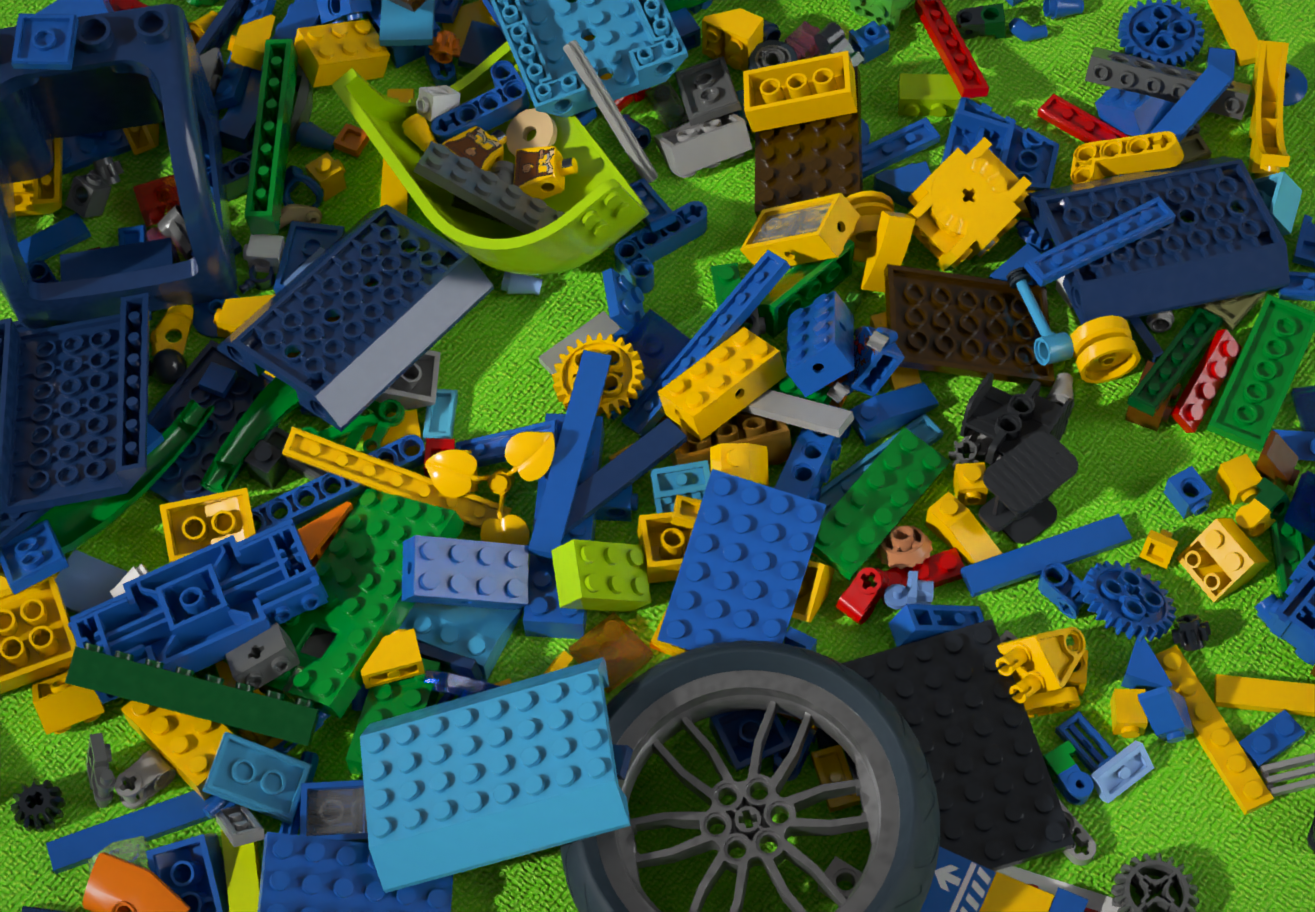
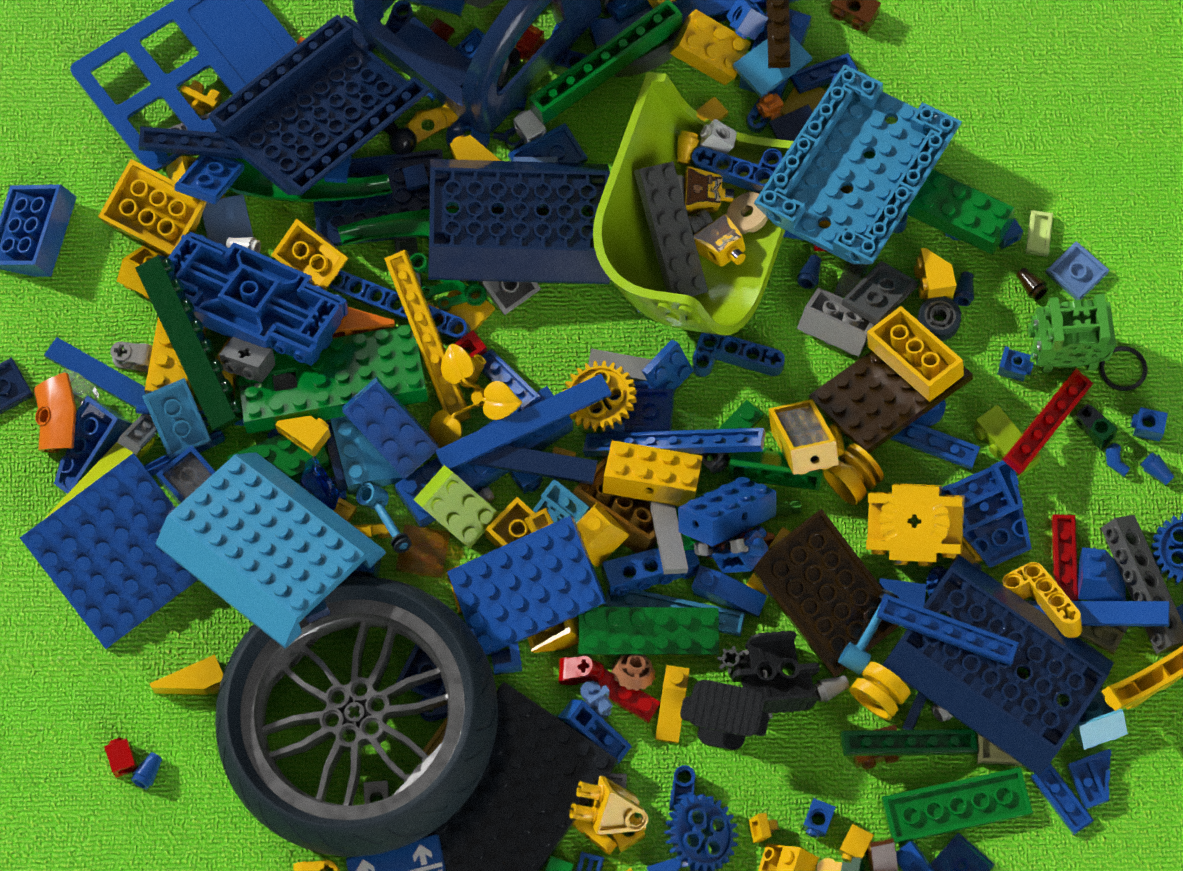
camera: 50 degrees right, 10 degrees up
black gear [10,779,66,833] -> none
dark grey plate [86,733,116,808] -> none
black brick [244,439,290,490] -> none
tan arm [279,204,322,230] -> none
blue piece [282,165,324,208] -> none
blue cone [296,121,336,153] -> none
yellow brick [305,152,347,201] -> none
medium azure tile [423,389,458,442] -> none
light grey axle [563,40,658,183] -> none
blue tile [630,178,677,233] -> none
blue brick [670,7,701,51] -> none
clear pink brick [785,21,821,60] -> none
black leg [814,22,864,67] -> none
yellow slope [860,210,916,293] -> none
blue slope [873,161,931,209] -> none
yellow brick [953,462,988,506] -> none
blue tile [960,514,1132,598] -> none
red plate [1170,329,1242,433] -> none
none -> dark azure piece [356,483,412,553]

